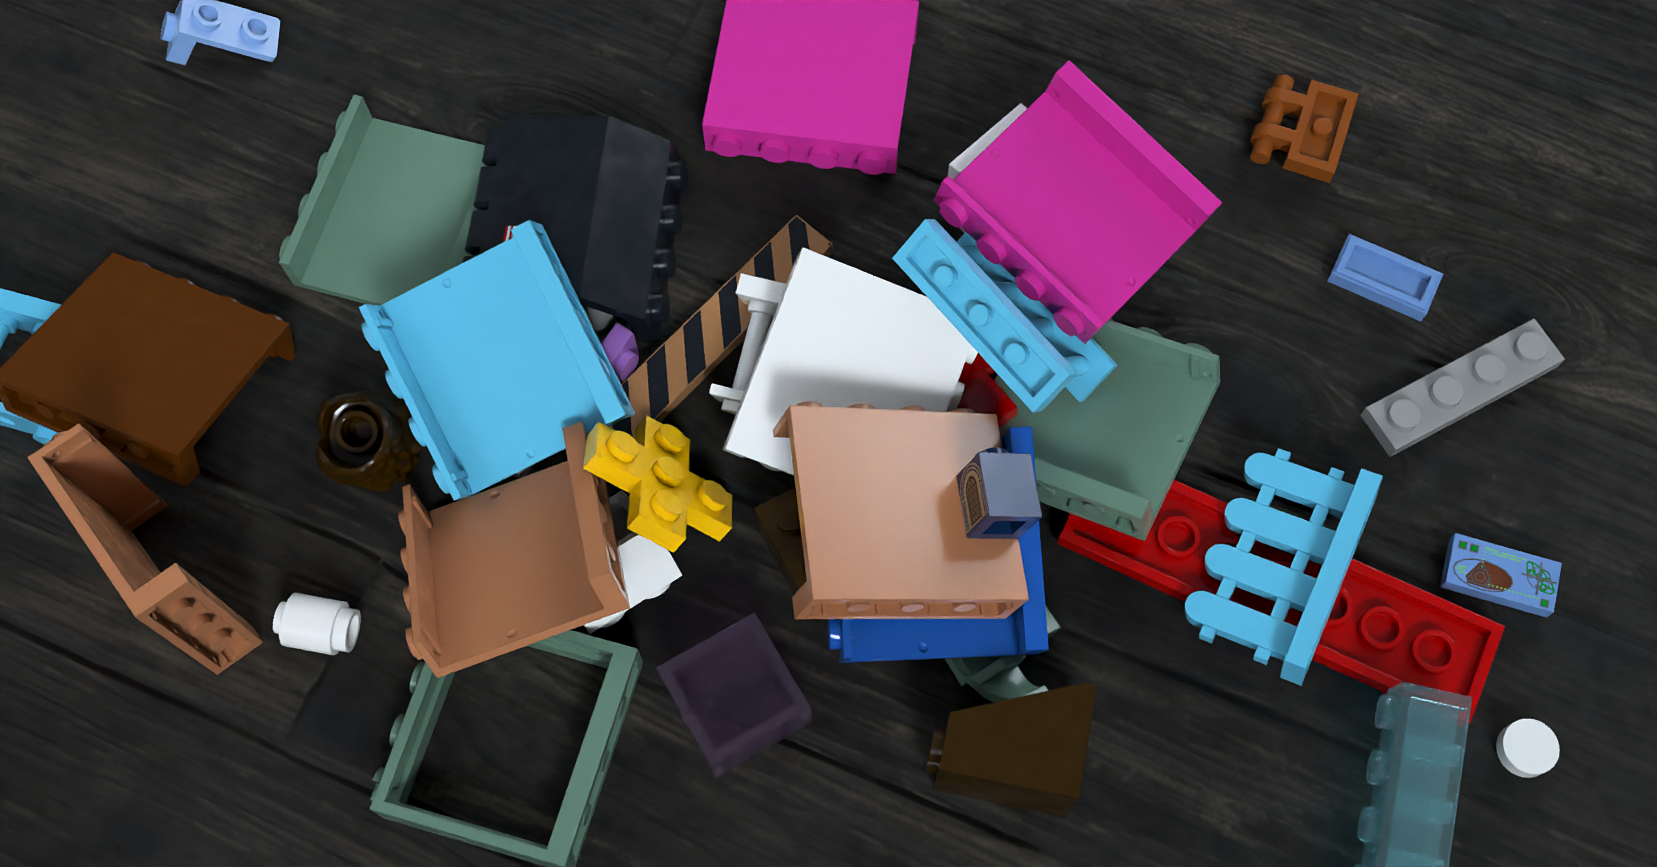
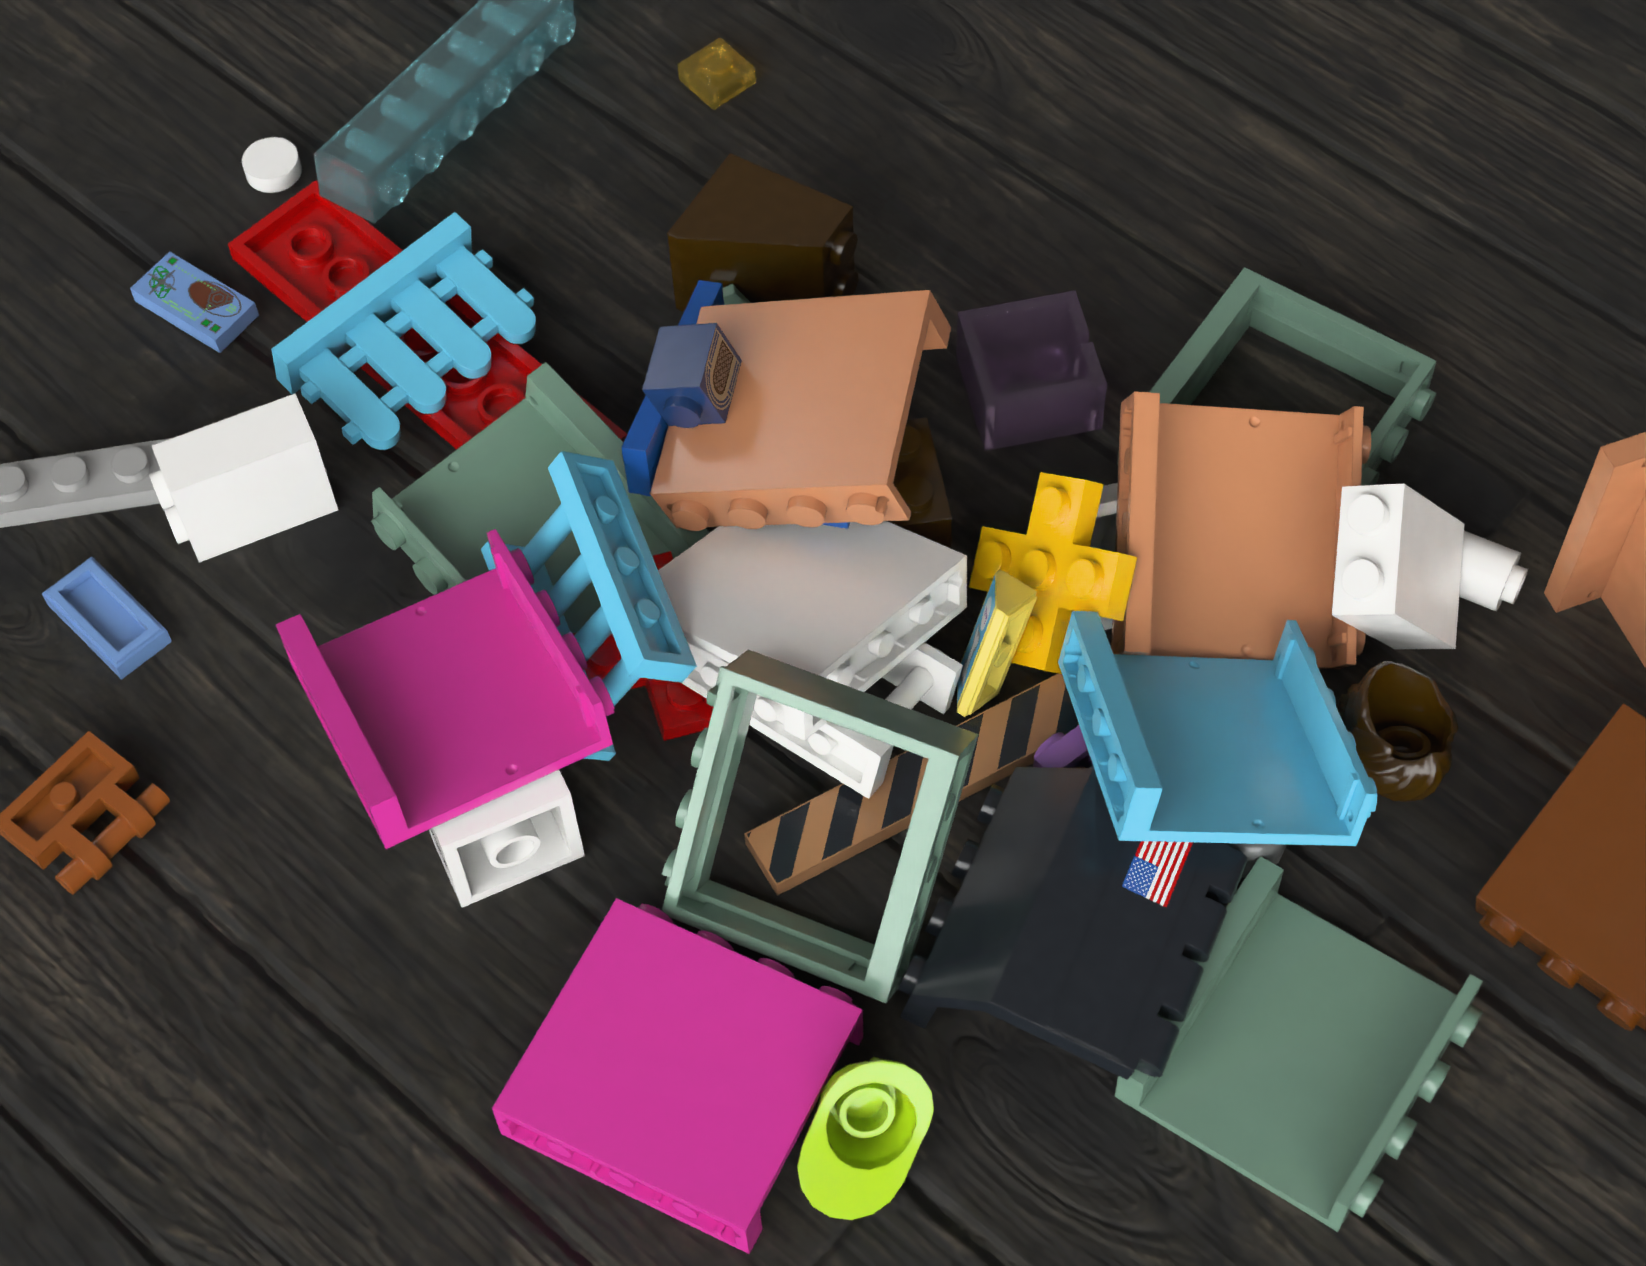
camera: 160 degrees left, 10 degrees down
none -> white brick [149,394,338,562]
none -> sand green window [662,649,979,1003]
none -> lime piece [797,1057,934,1220]
none -> light yellow slope [957,570,1037,717]
none -> white brick [1332,484,1464,649]

